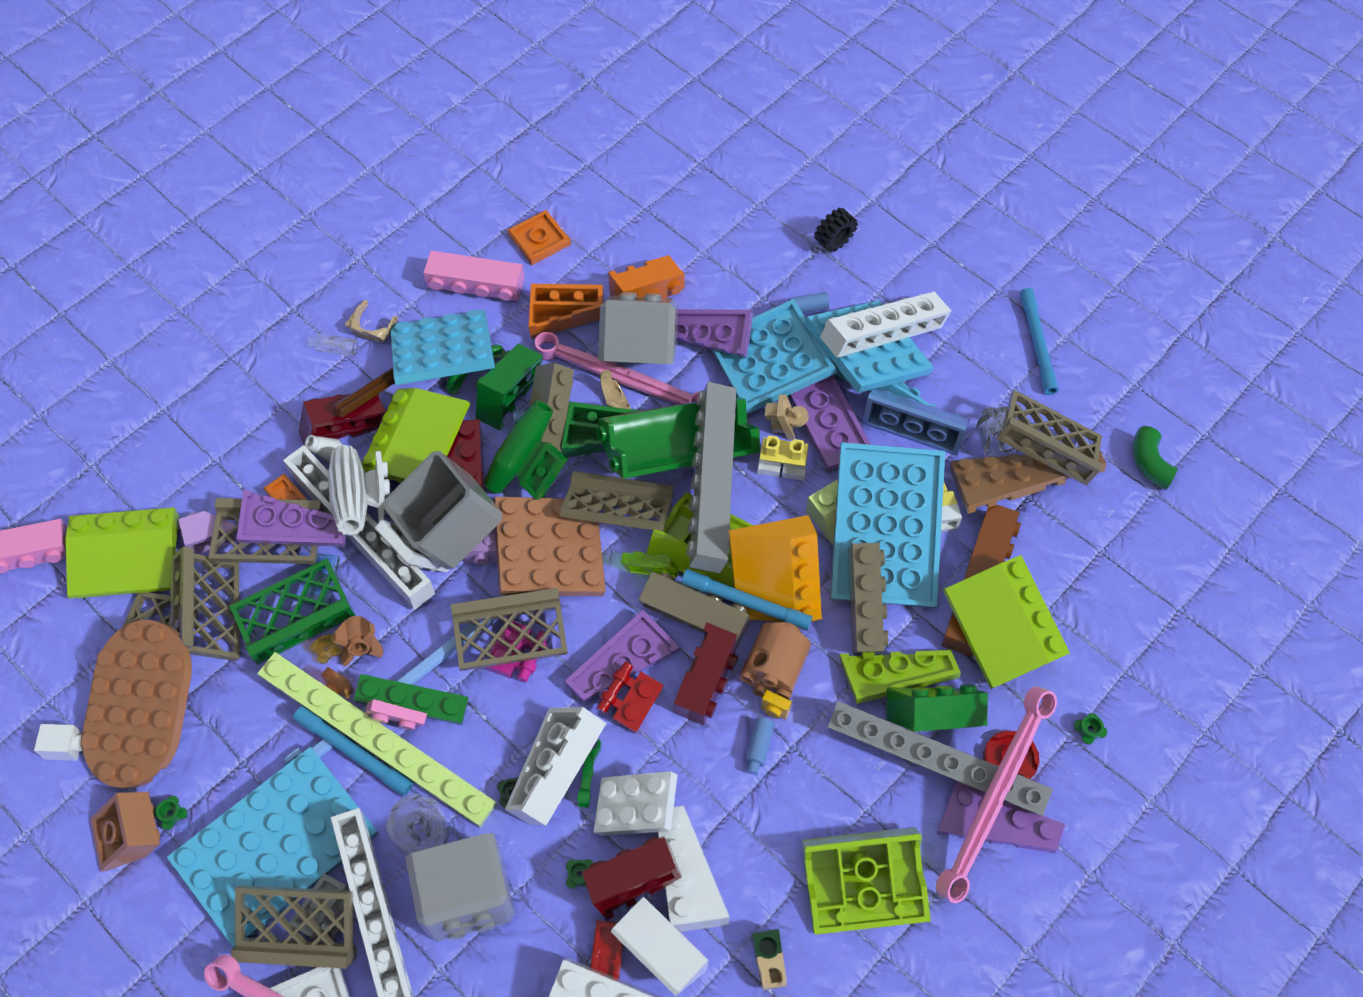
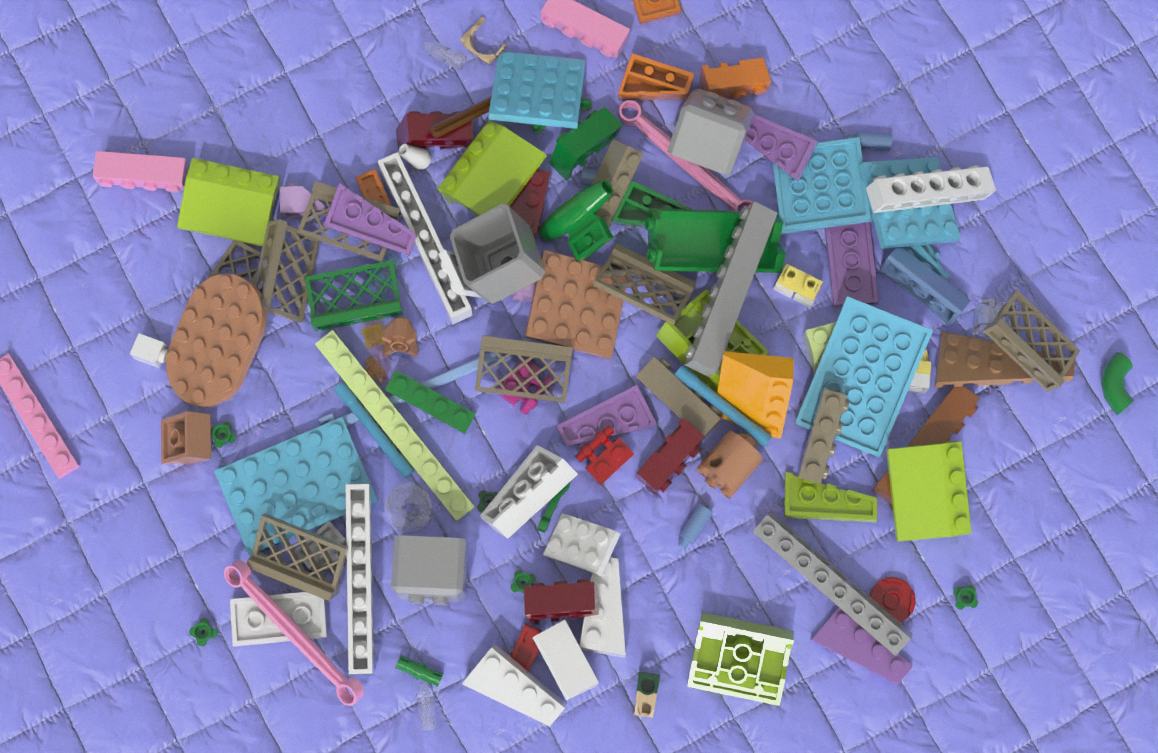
camera: 15 degrees right, 15 degrees up
white plate [328,445,390,535] -> none
bright pink plate [365,699,427,730] -> none
tan helmet [600,370,632,409] -> none
clear neon green plate [620,551,679,578] -> none
yellow plate [761,690,792,720] -> none
tan hips [765,394,809,440] -> none
black tyre [814,207,858,252] -> none
green wedge [886,684,988,732] -> none
bright pink piece [936,686,1057,903] -> none
dark azure piece [1019,288,1059,395] -> none

